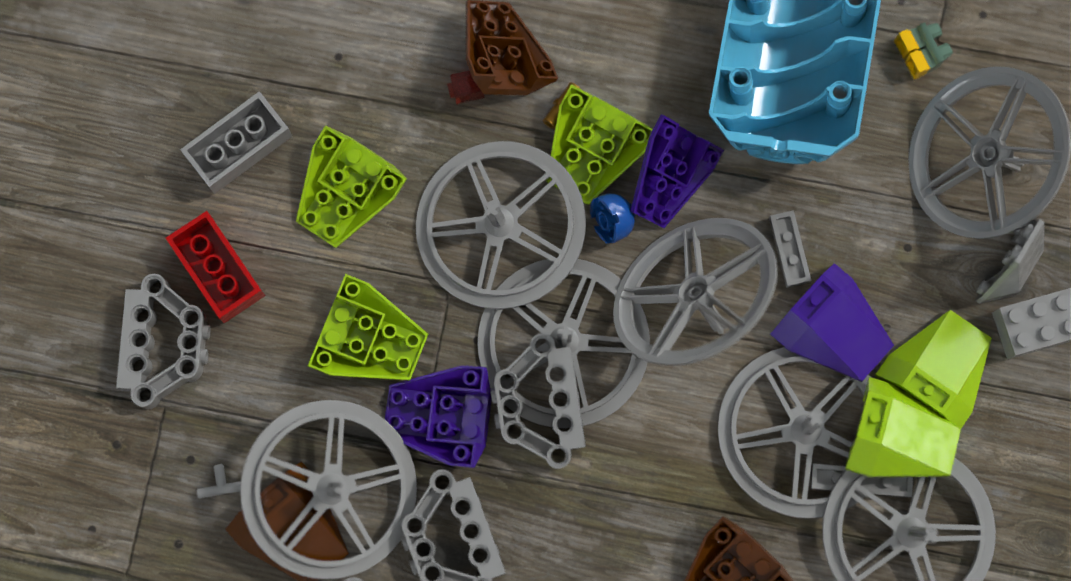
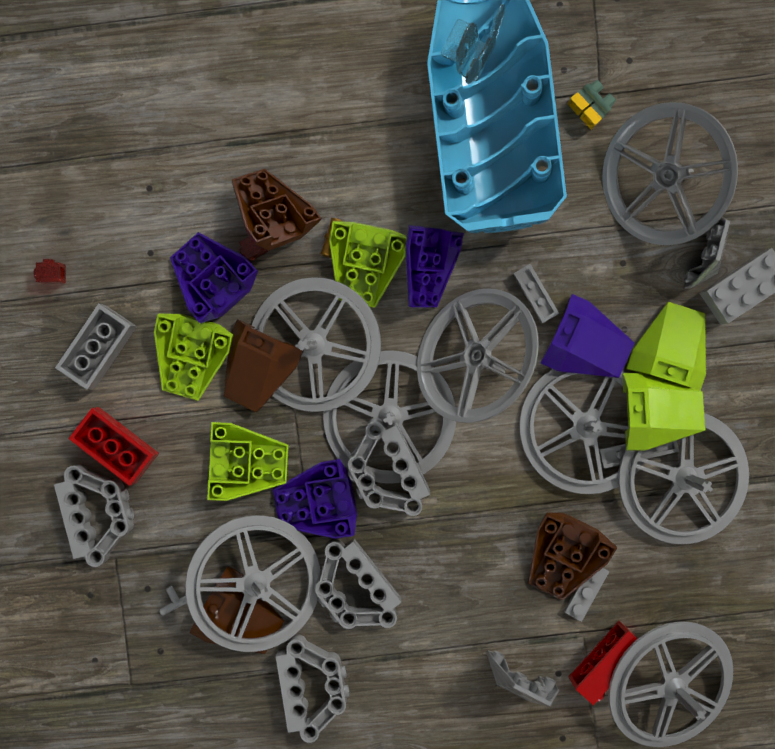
camera: 20 degrees left, 10 degrees up
blue cylinder [590,193,636,244] -> none
none -> clear red brick [33,259,66,284]
none -> dark purple wedge [170,232,258,323]
none -> reddish brown wedge [224,319,304,413]

